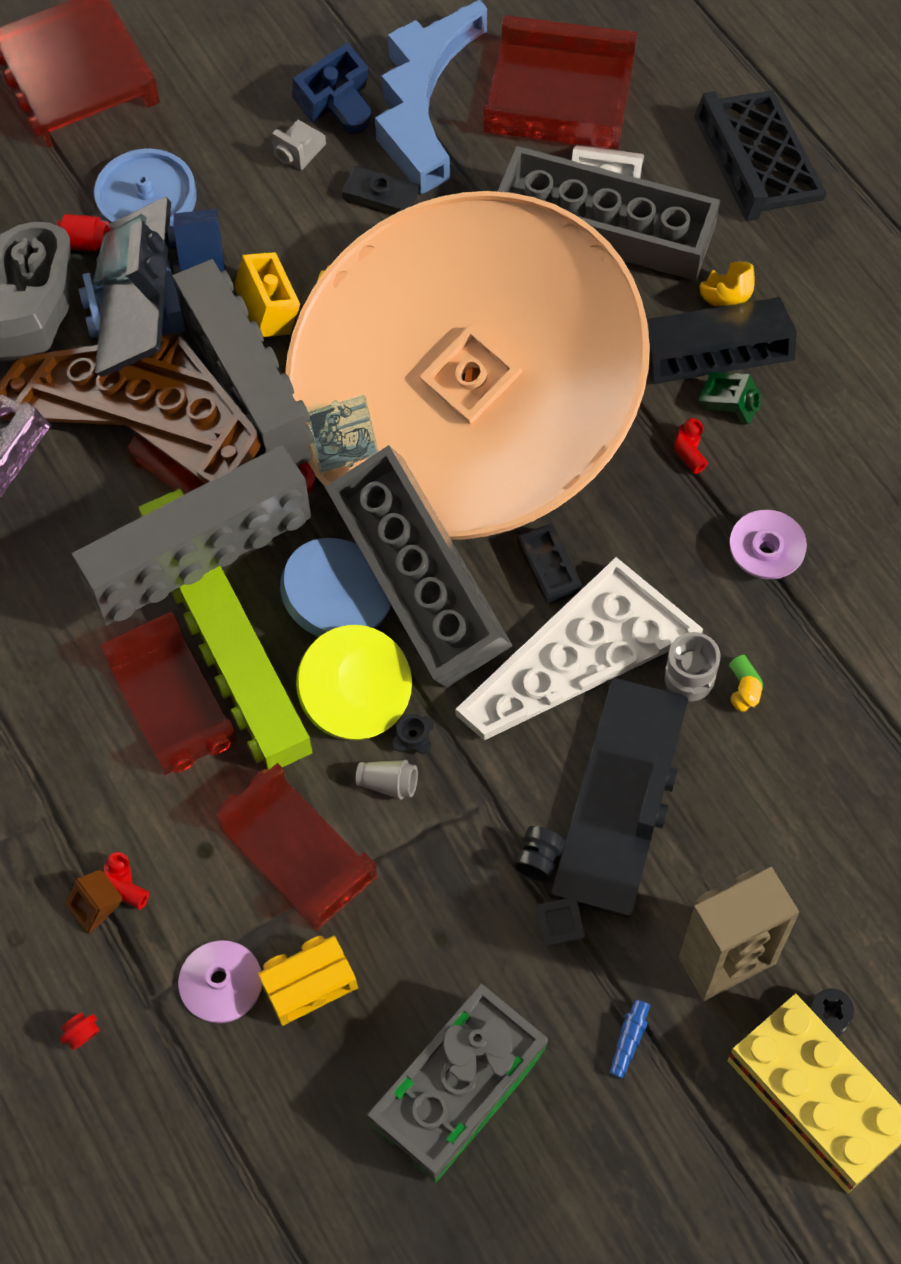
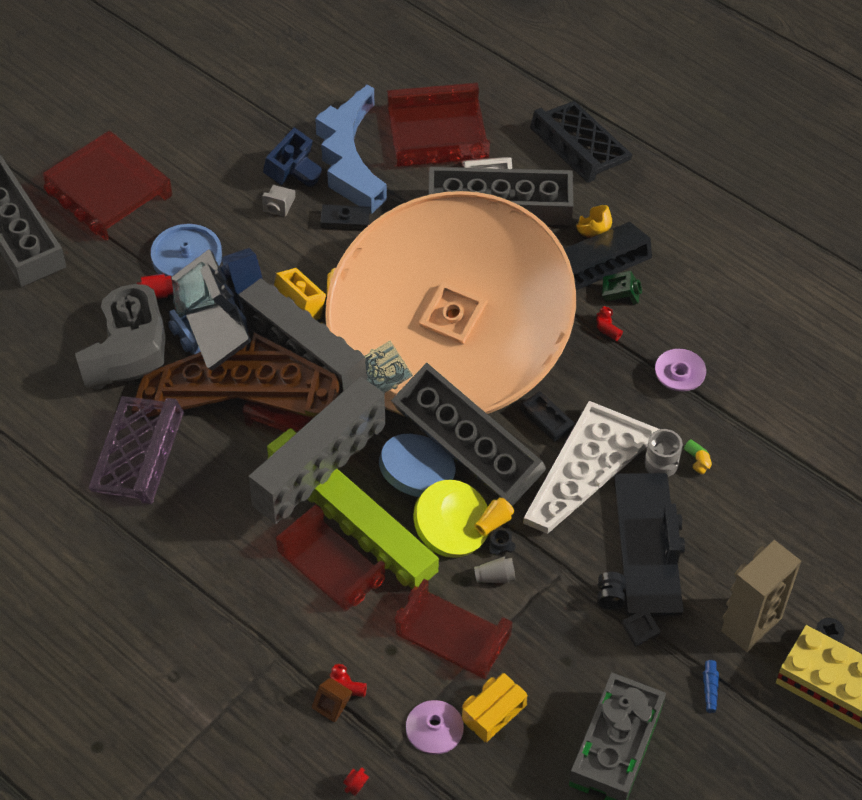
camera: 20 degrees left, 10 degrees down
none -> yellow cone [474,497,514,536]

